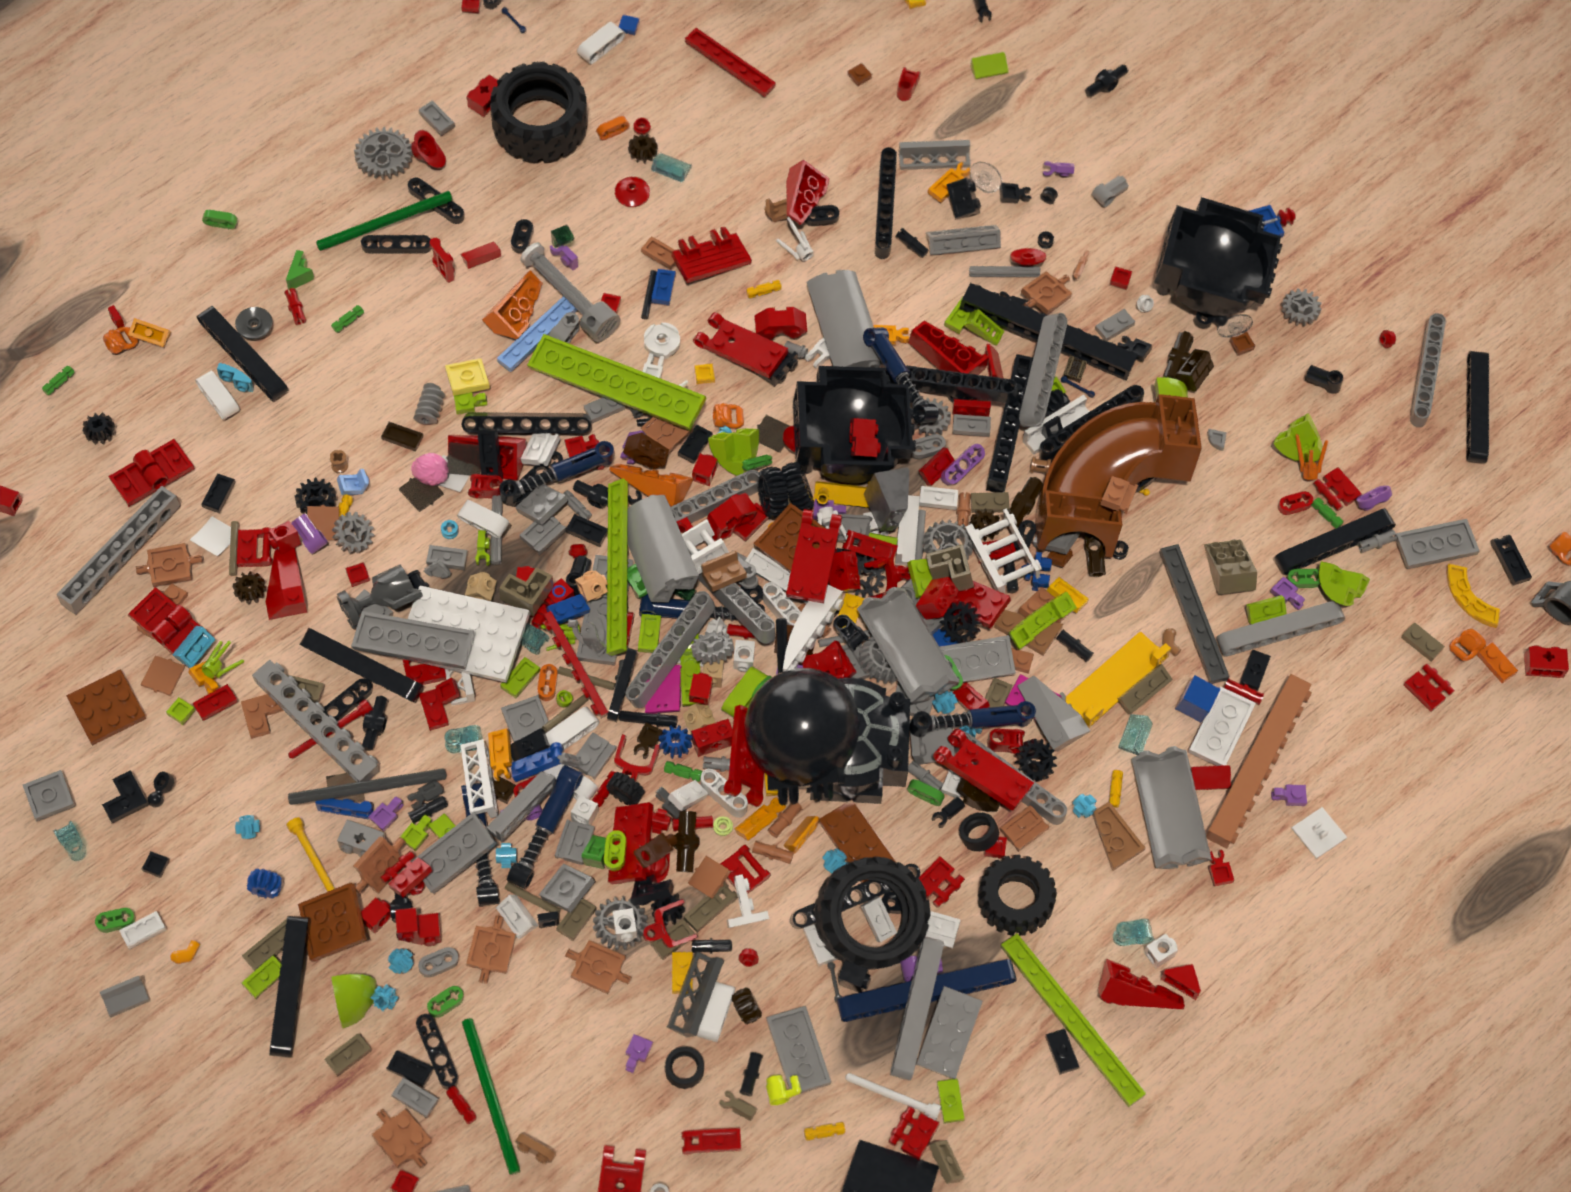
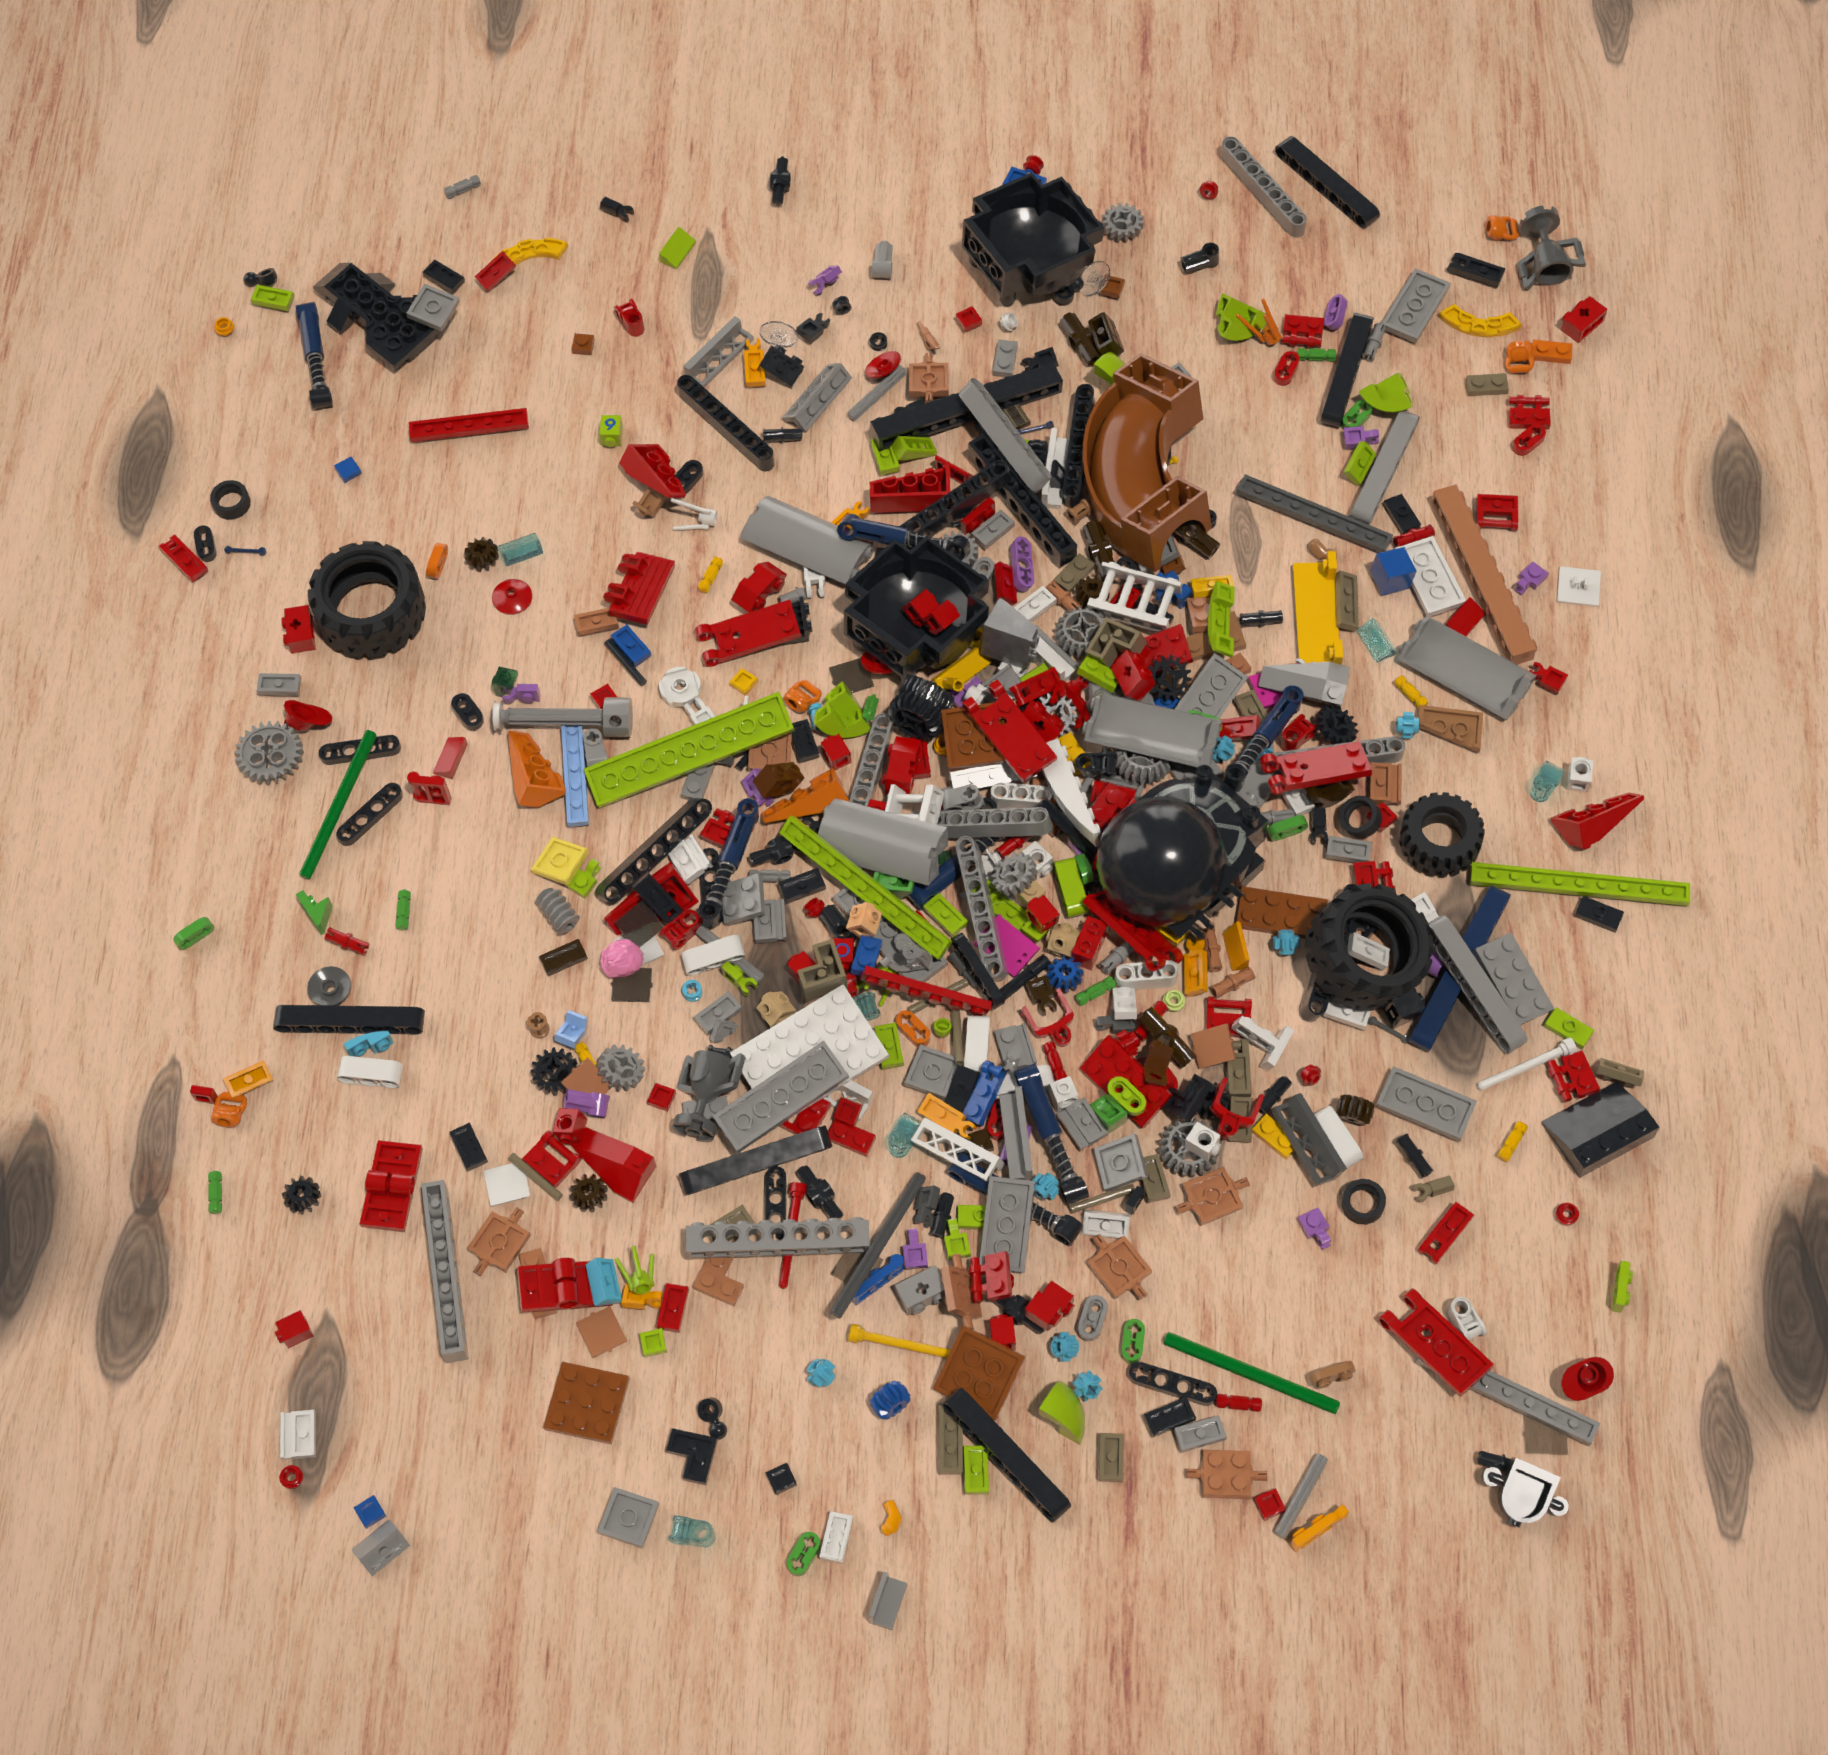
camera: 40 degrees left, 0 degrees up
white beam [577,22,625,64] -> none
black tyre [606,772,645,805] -> none
red plate [633,117,651,135] -> none
medium nougat bracket [701,550,747,592] -> none
neon yellow piece [766,1075,801,1106] -> none
nougat plate [1101,476,1138,514] -> none
red slope [1160,964,1201,1000] -> none
dark tan slope [1204,539,1257,595] -> none
none -> lime brick [599,415,623,447]
none -> light grey plate [1326,836,1372,862]
none -> red plate [1476,494,1518,531]
none -> red beam [1513,424,1546,456]

